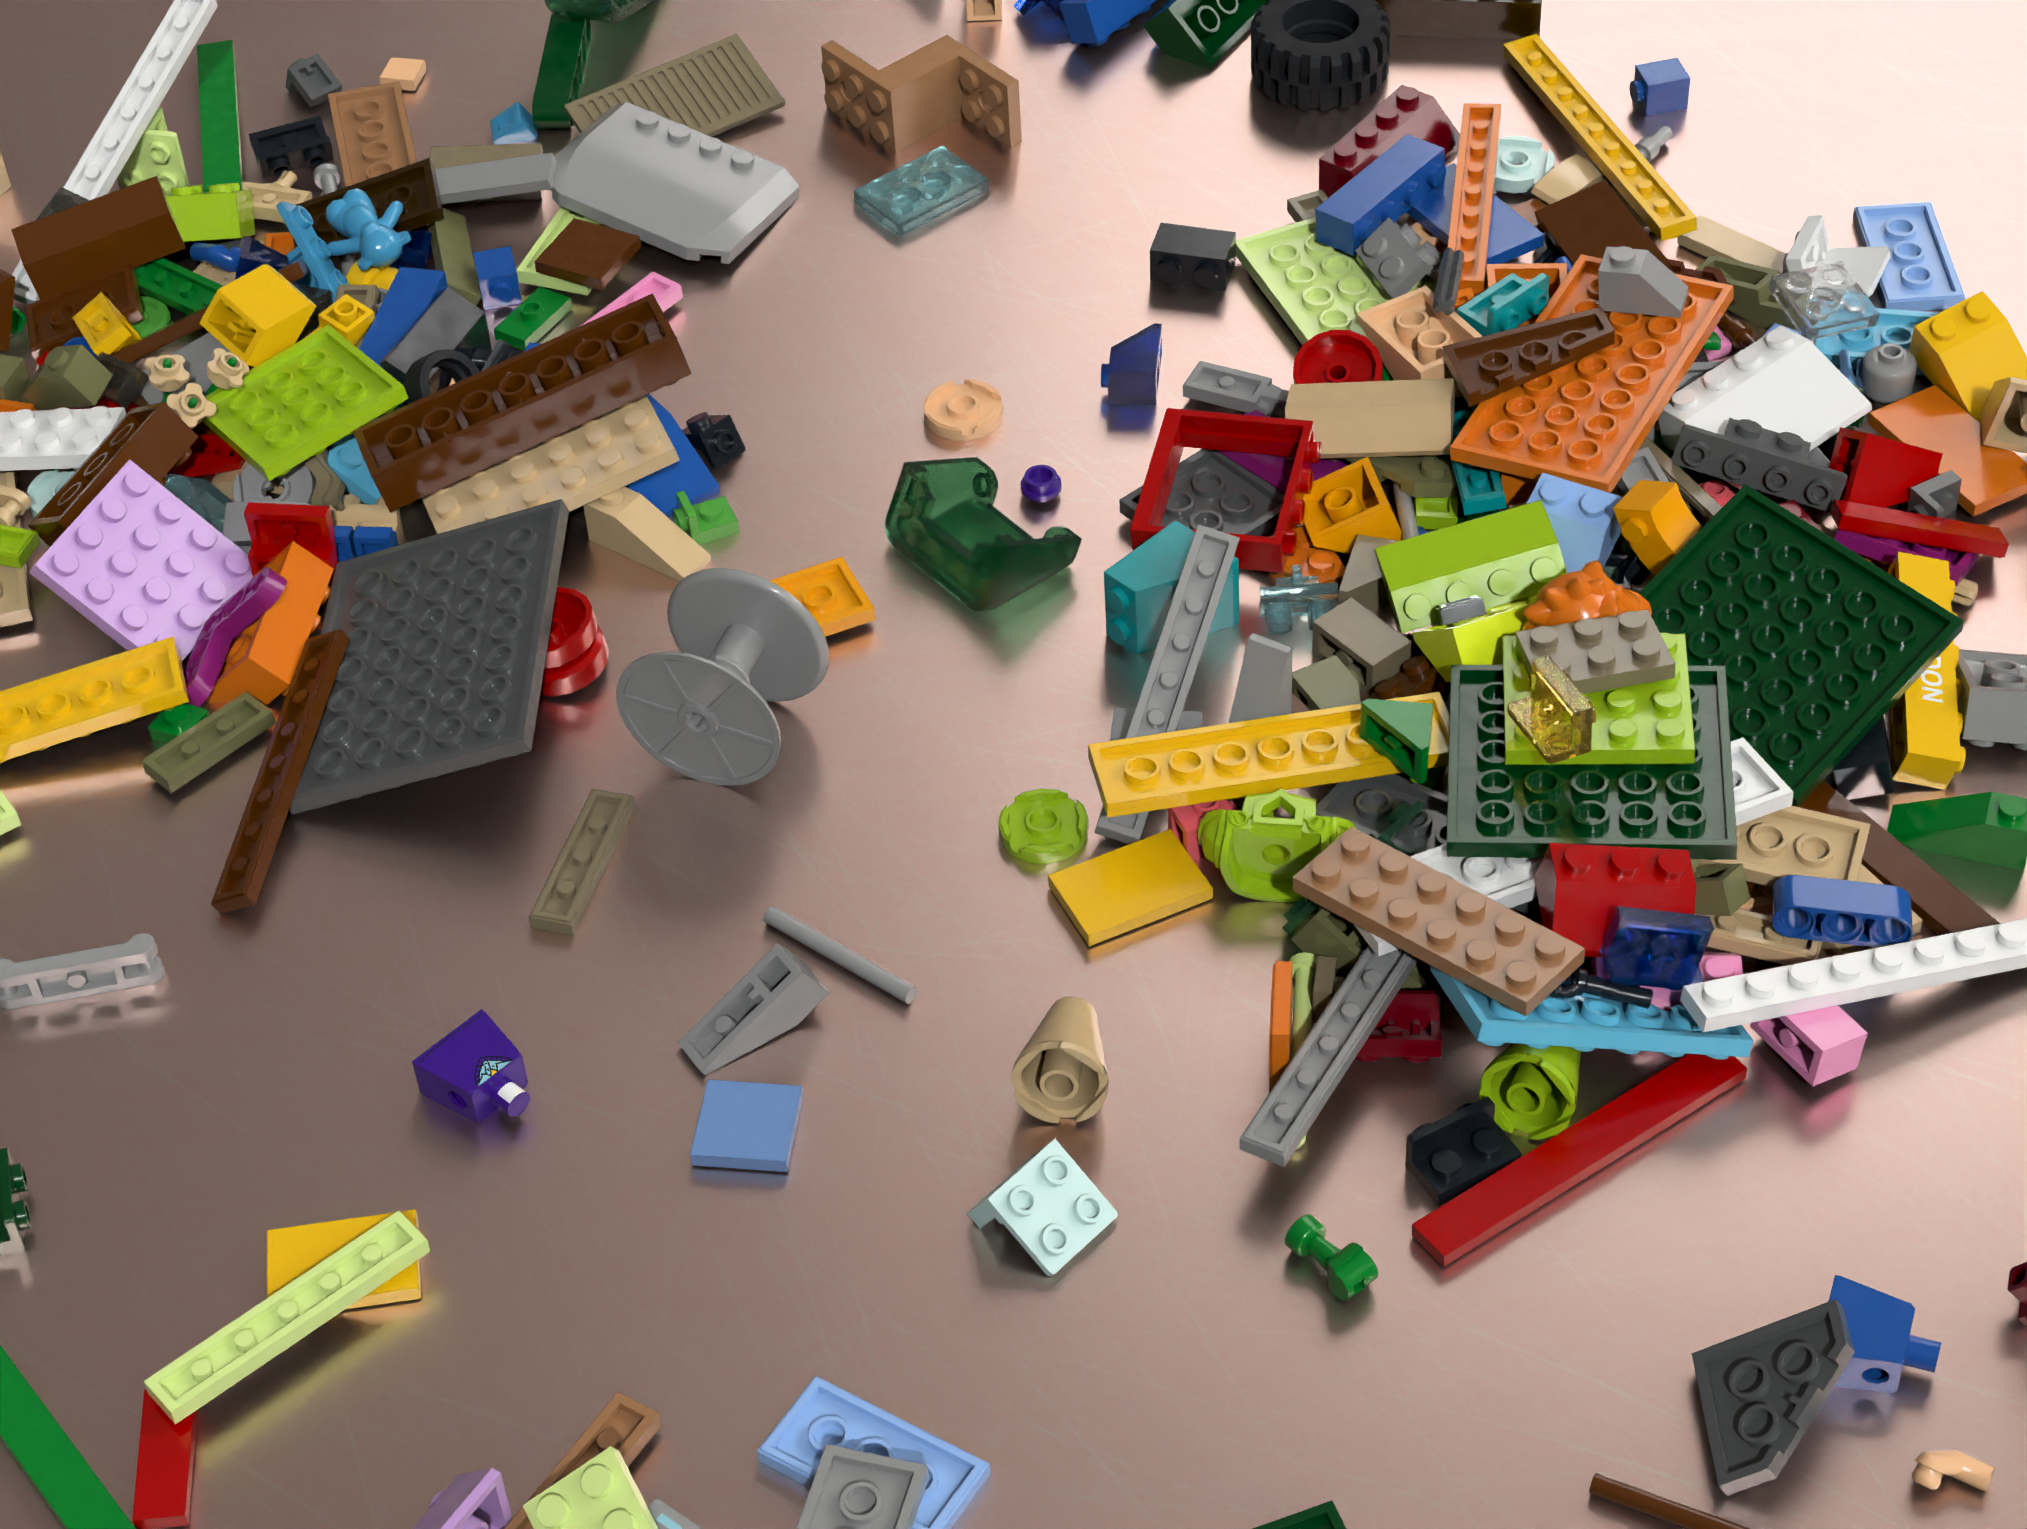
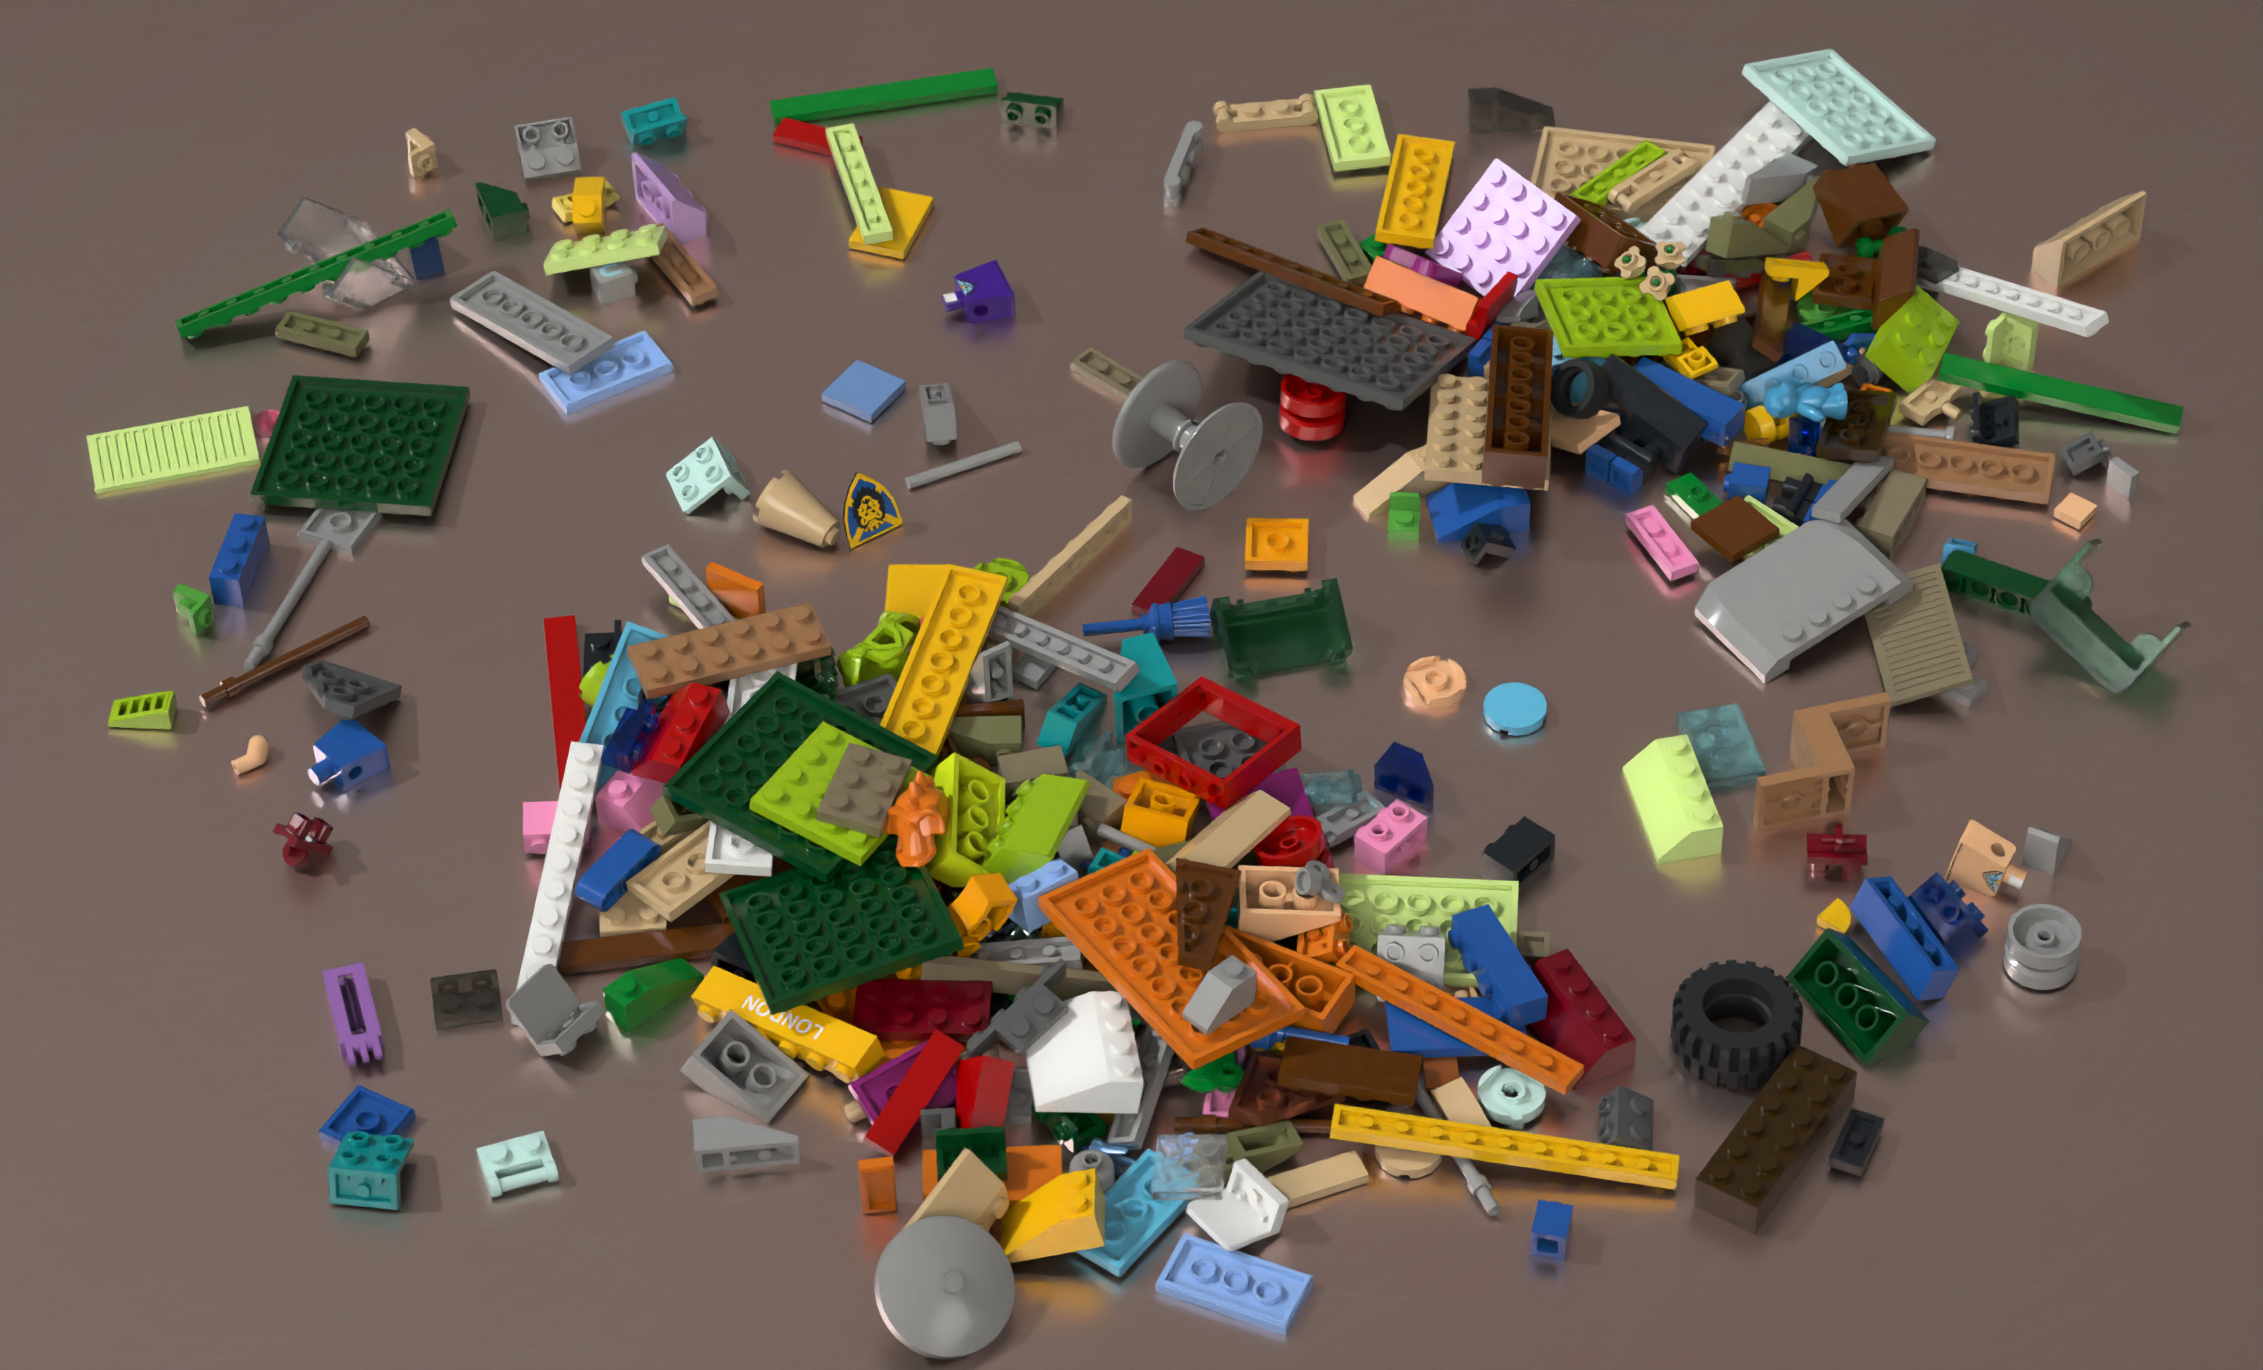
camera: 115 degrees right, 0 degrees up
dark purple plate [1020,465,1062,502] -> none
green leg [1285,1214,1378,1301] -> none
green slope [1360,698,1433,784] -> none
dark grey axle [1432,247,1464,315] -> none
tile [1435,595,1487,625] -> none
teal bracket [1457,273,1550,336] -> none
clear yellow bracket [1508,655,1596,764] -> none
none -> shield [843,472,903,549]
none -> dark green bracket [935,1125,1008,1182]
none -> tan plate [1008,495,1132,618]
none -> teal slope [1036,682,1108,757]
none -> blue piece [1082,595,1211,642]
none -> dark red tile [1131,547,1204,615]
none -> light grey piece [1295,860,1345,903]
none -> clear light blue hips [1301,769,1362,806]
none -> bright pink brick [1354,799,1427,875]
none -> medium azure tile [1483,682,1548,736]
none -> dark grey bracket [1597,1084,1654,1151]
none -> yellowish green slope [1622,734,1724,864]
none -> black hips [1772,473,1837,527]
none -> dark red hips [1806,825,1868,873]
none -> yellow tile [1817,898,1851,935]
none -> light grey tile [2106,456,2139,499]

